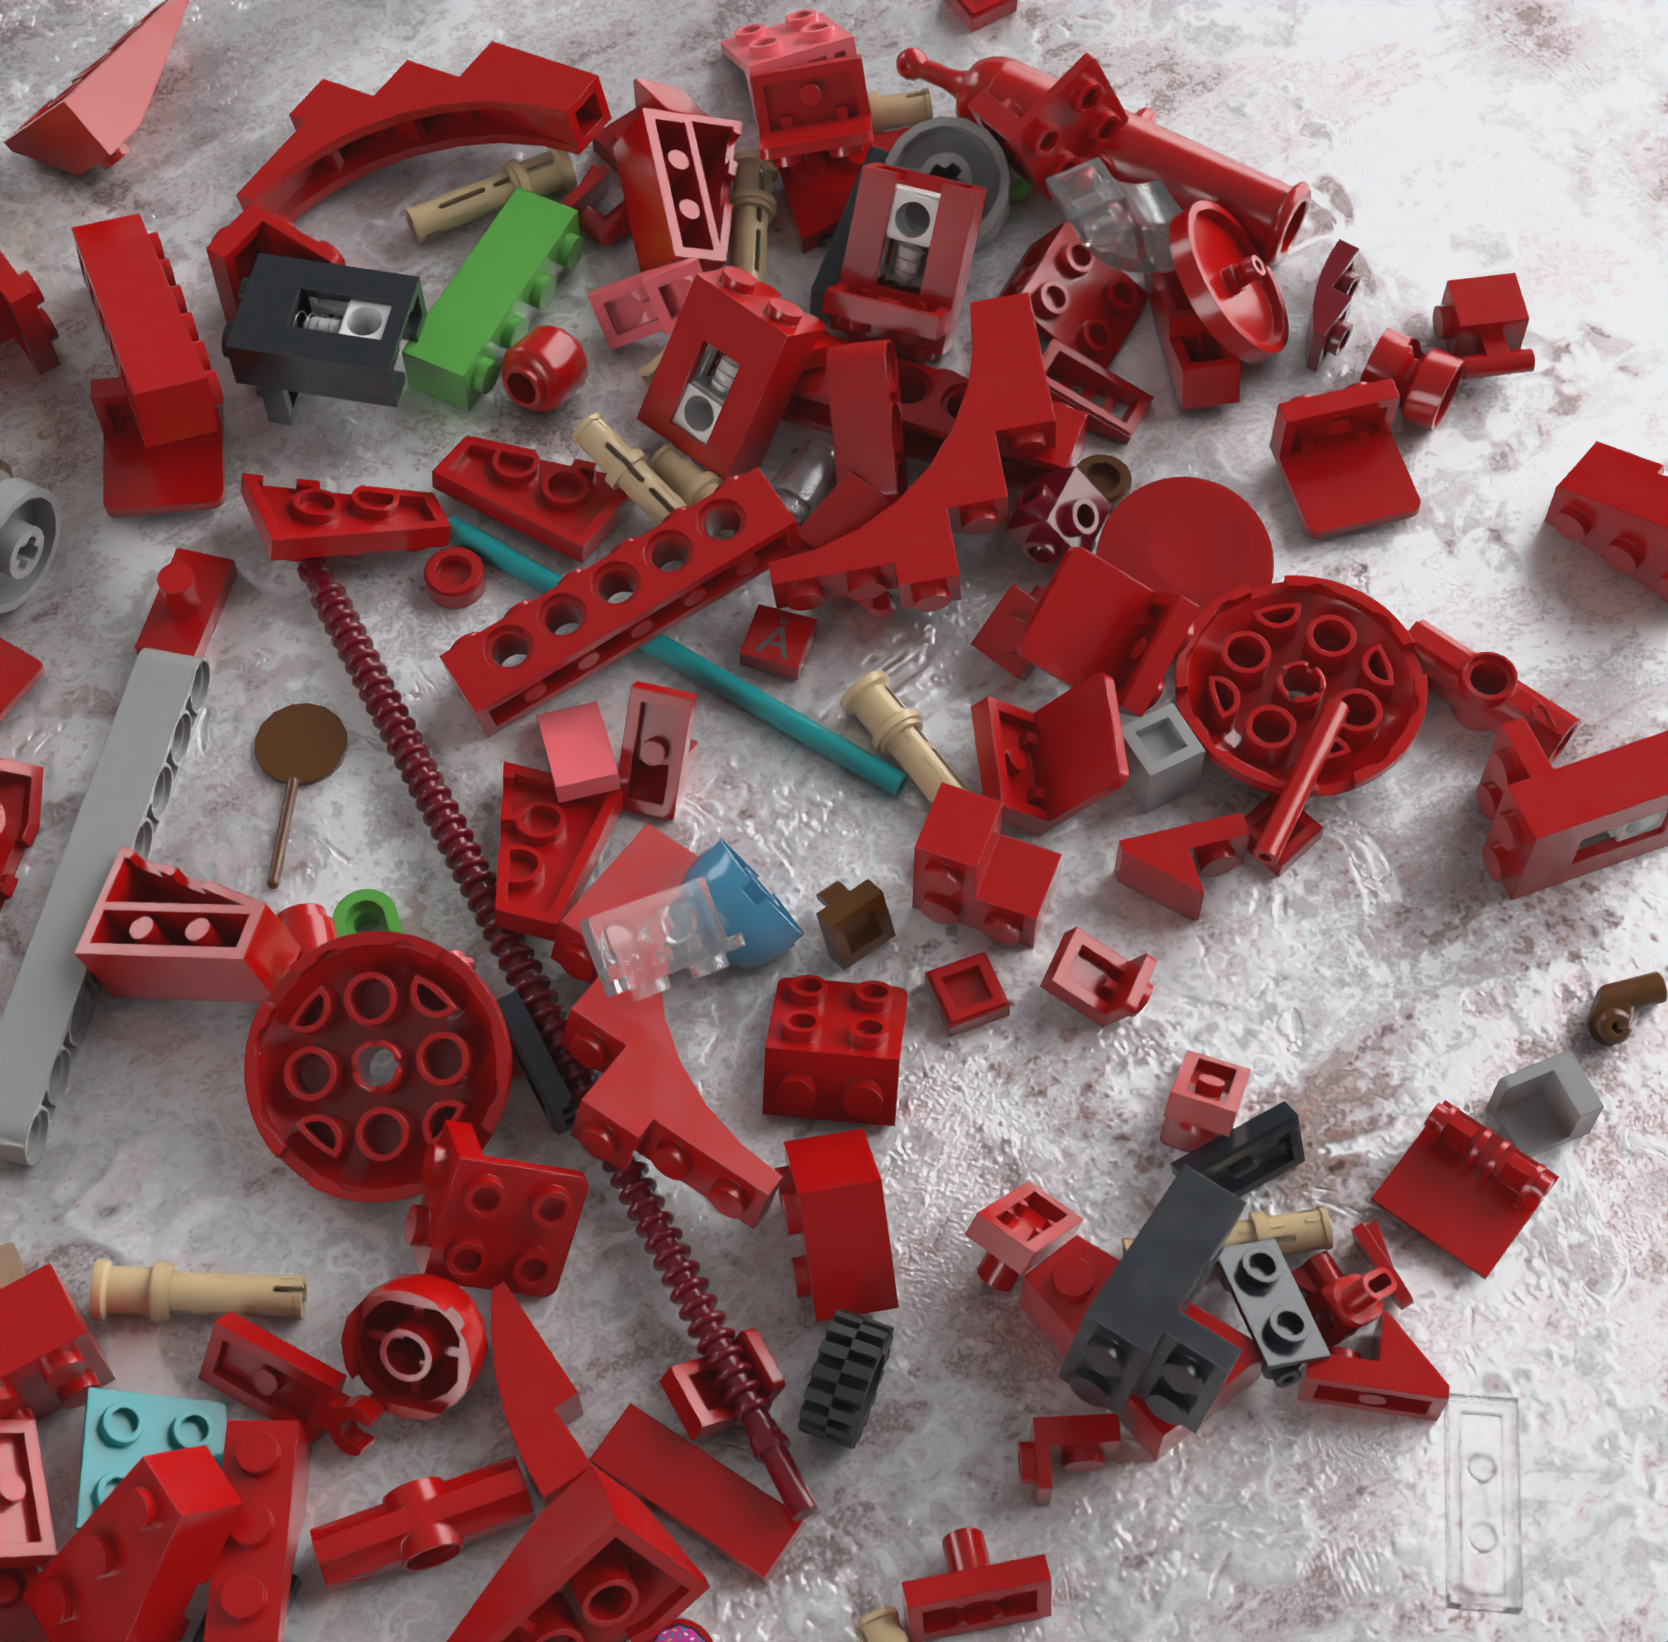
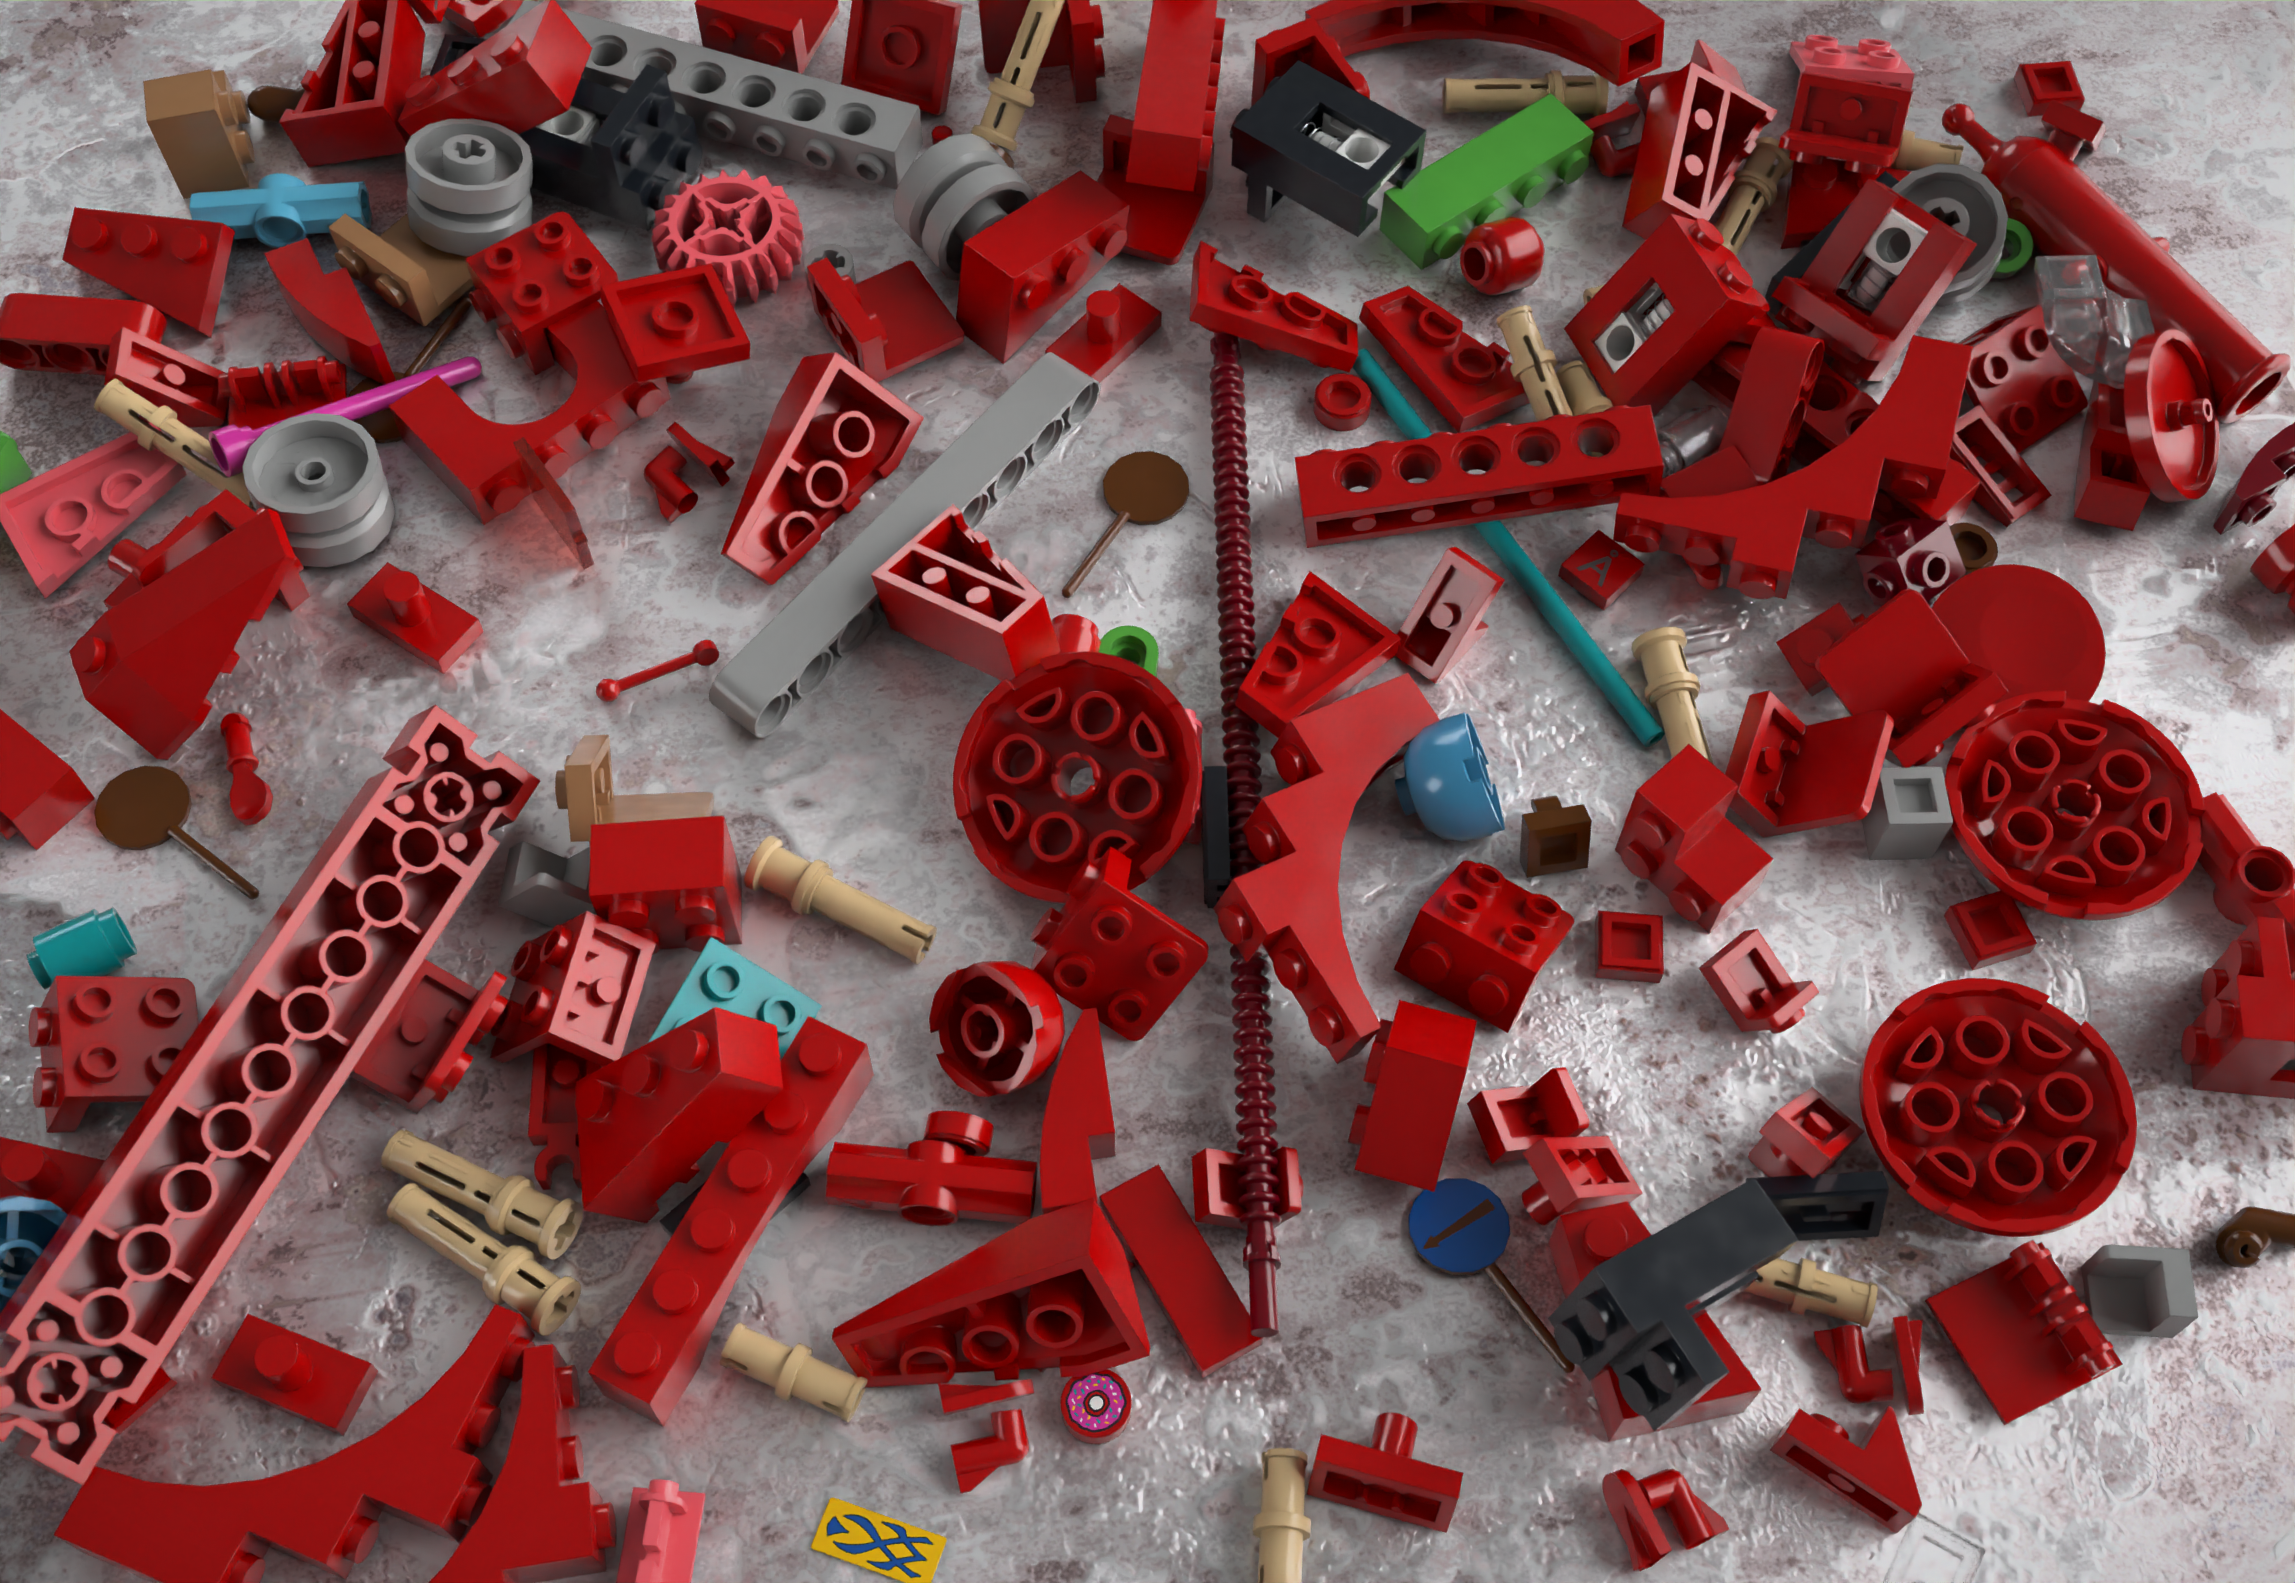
camera: 25 degrees right, 0 degrees up
red plate [198,1311,385,1457] -> none
coral slope [536,701,621,803] -> none
clear bracket [578,876,746,1002] -> none
coral slope [588,257,703,350] -> none
black tyre [798,1308,894,1449] -> none
red bracket [967,53,1129,201] -> none
red bracket [1018,1413,1121,1505] -> none
red slope [1114,812,1250,921] -> none
hinge [1217,1239,1331,1388] -> none
red piece [1253,698,1350,866] -> none
red bracket [1270,378,1421,539] -> none
red piece [1304,1267,1397,1347] -> none
none -> red tile [923,1111,994,1156]
none -> red wedge [956,170,1130,364]
none -> blue piece [1408,1178,1575,1373]
none -> red bracket [1467,1067,1589,1164]
none -> red piece [1602,1469,1729,1571]
none -> red brick [1859,978,2137,1237]
none -> red tile [2041,99,2106,162]

